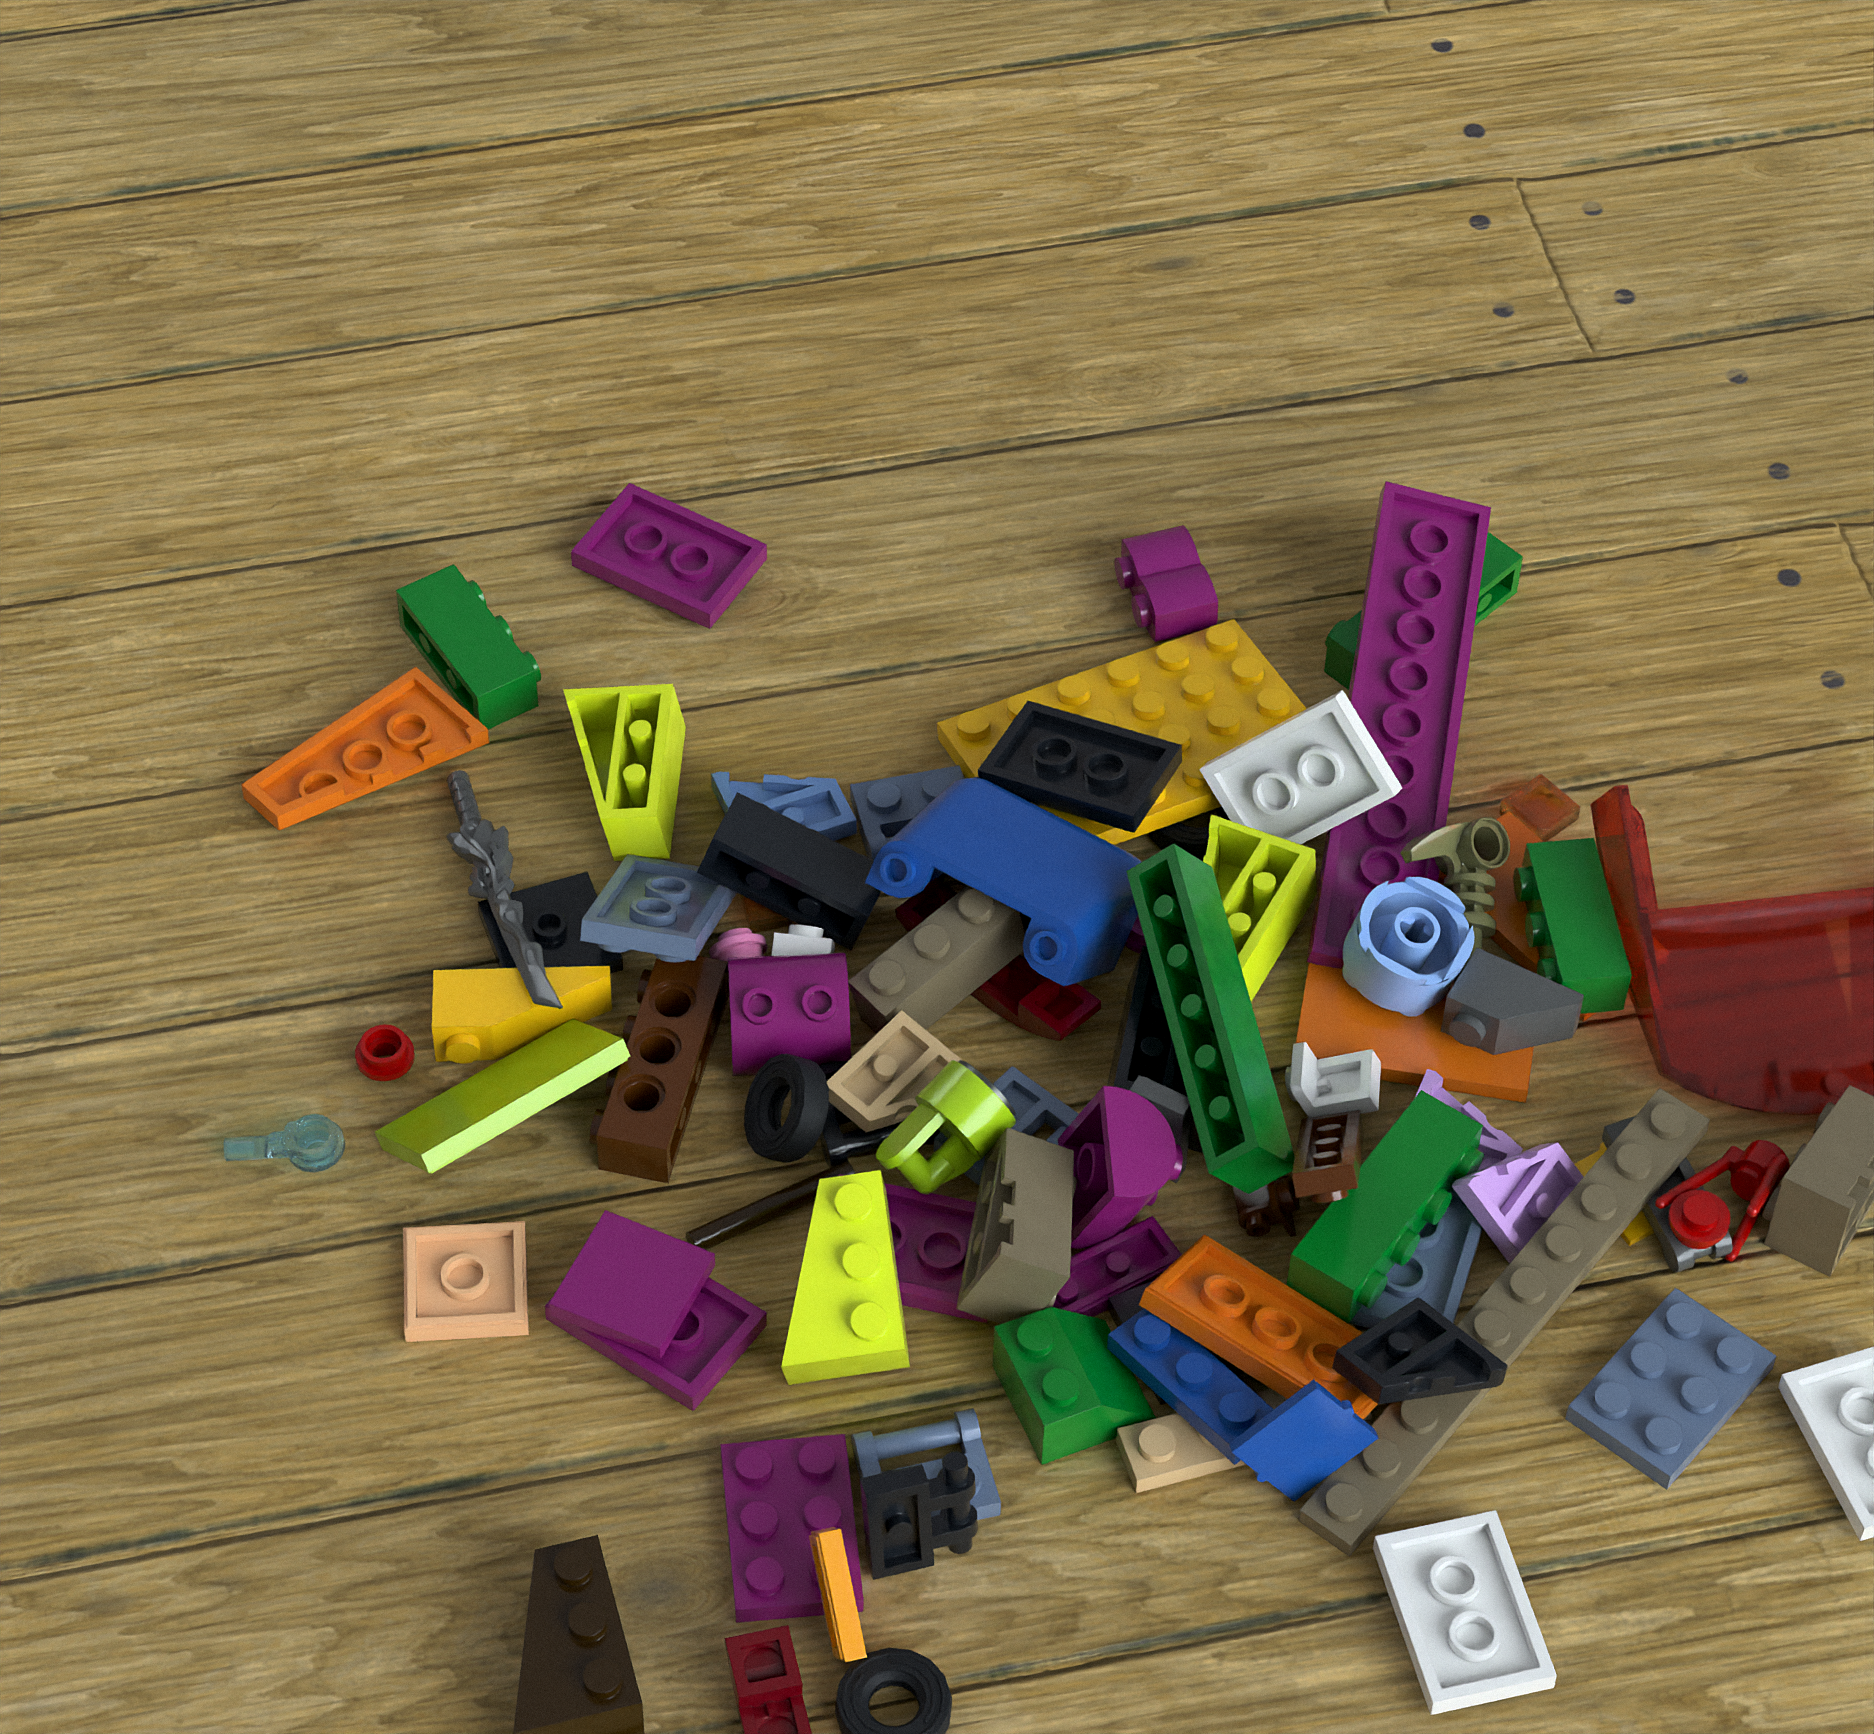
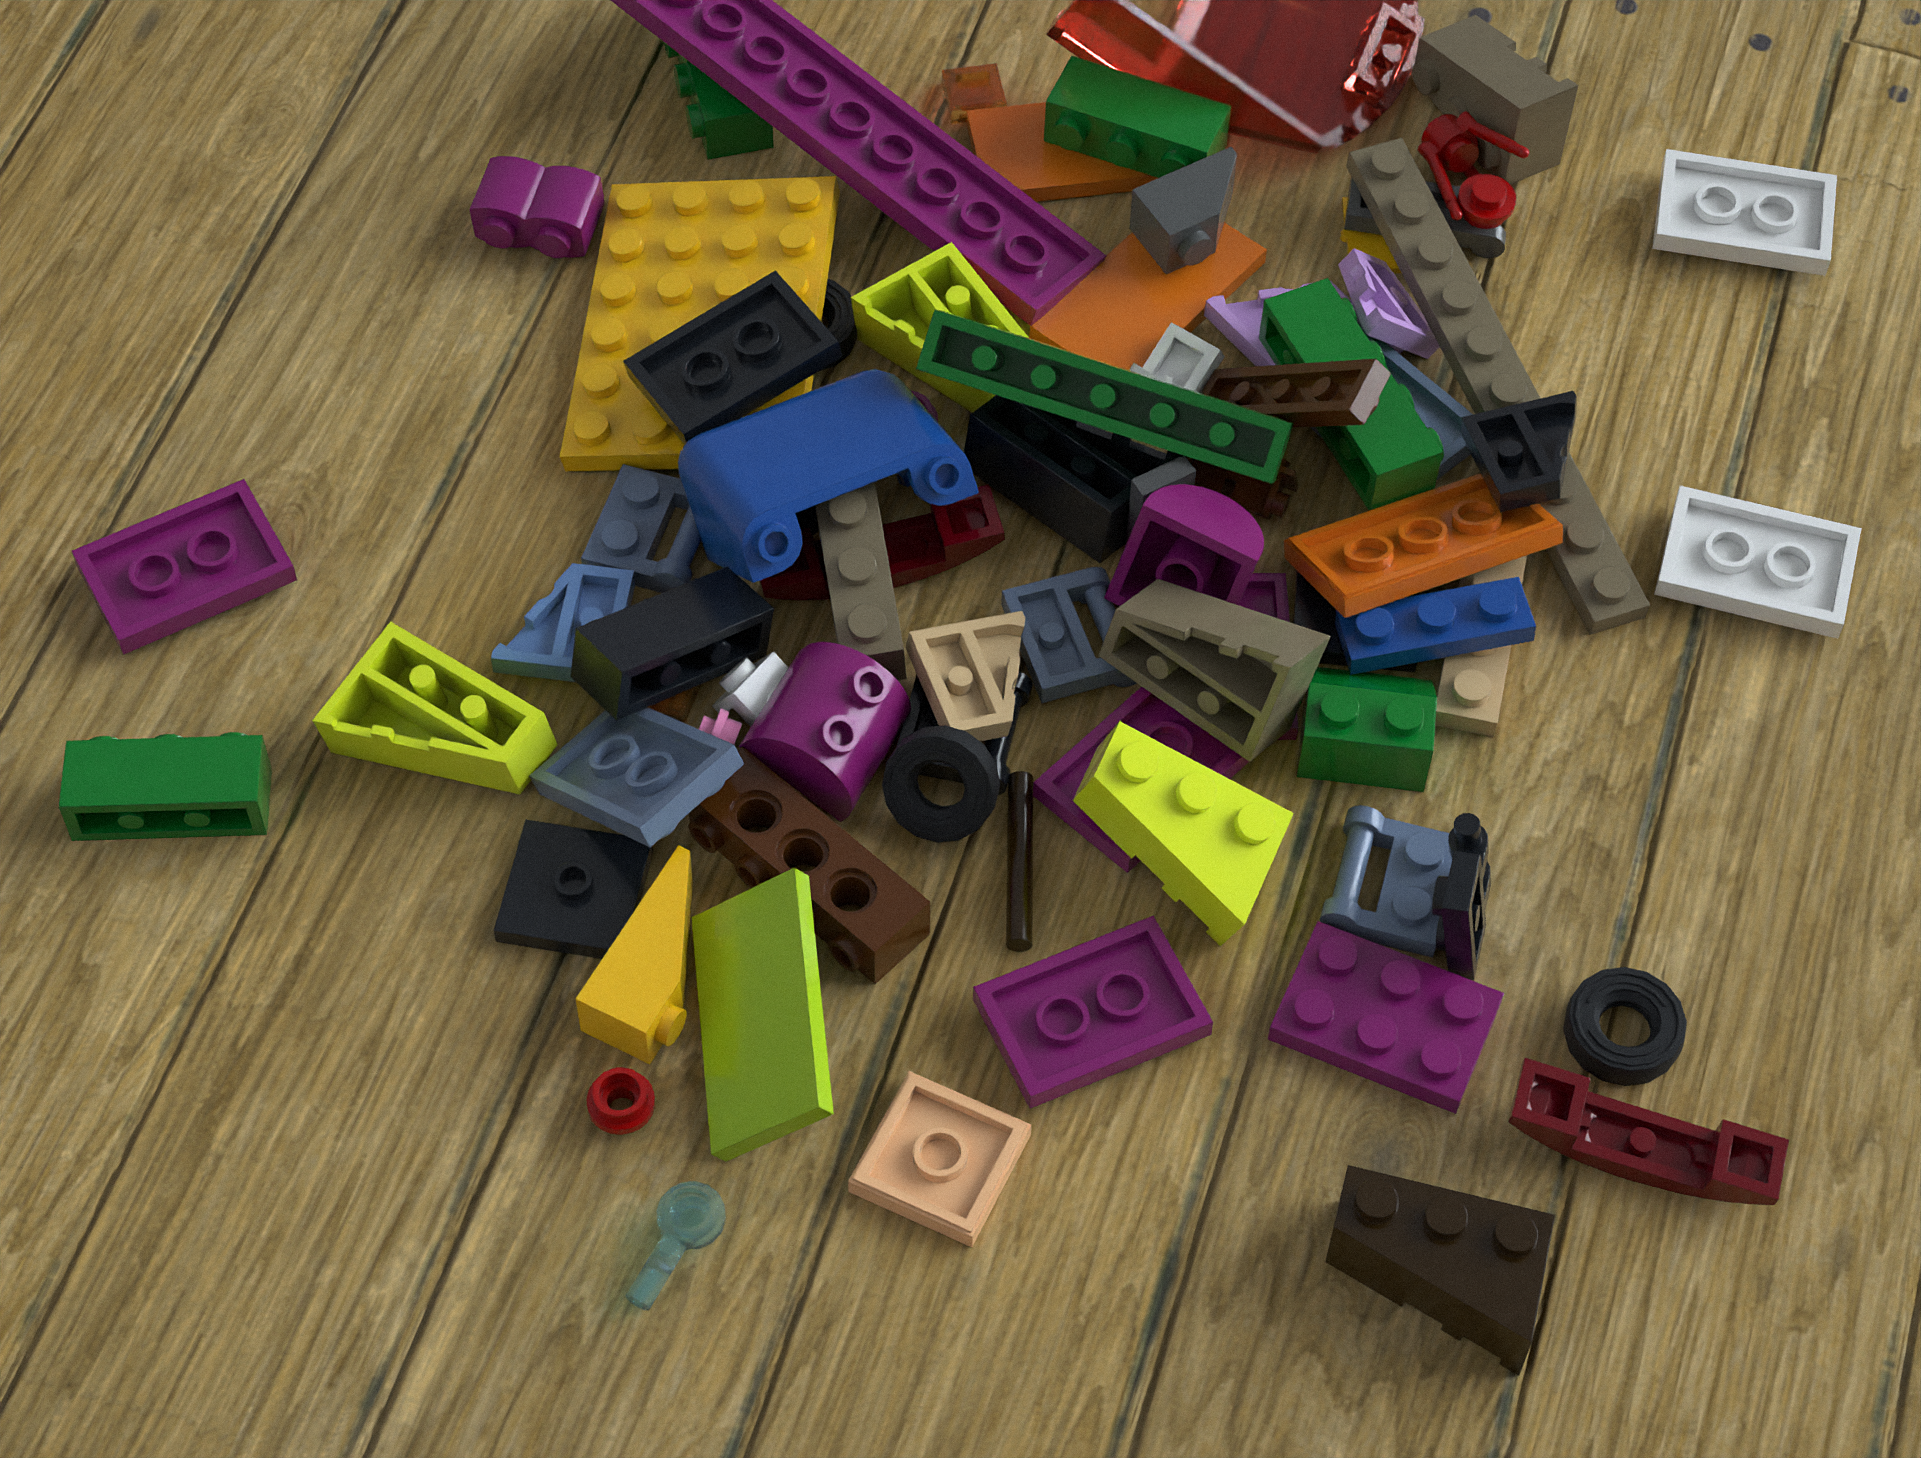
camera: 60 degrees left, 5 degrees up
orange wing [241,667,489,831] -> none
dark grey sword [447,770,563,1009] -> none
magenta tile [549,1210,715,1360] -> none
light orange tile [809,1527,867,1662] -> none
lime piece [876,1060,1016,1194] -> none
white plate [1199,690,1402,845] -> none
blue piece [1229,1379,1378,1501] -> none
light blue brick [1342,877,1475,1017] -> none
olive piece [1400,817,1510,984] -> none
sand blue plate [1565,1288,1776,1490] -> none

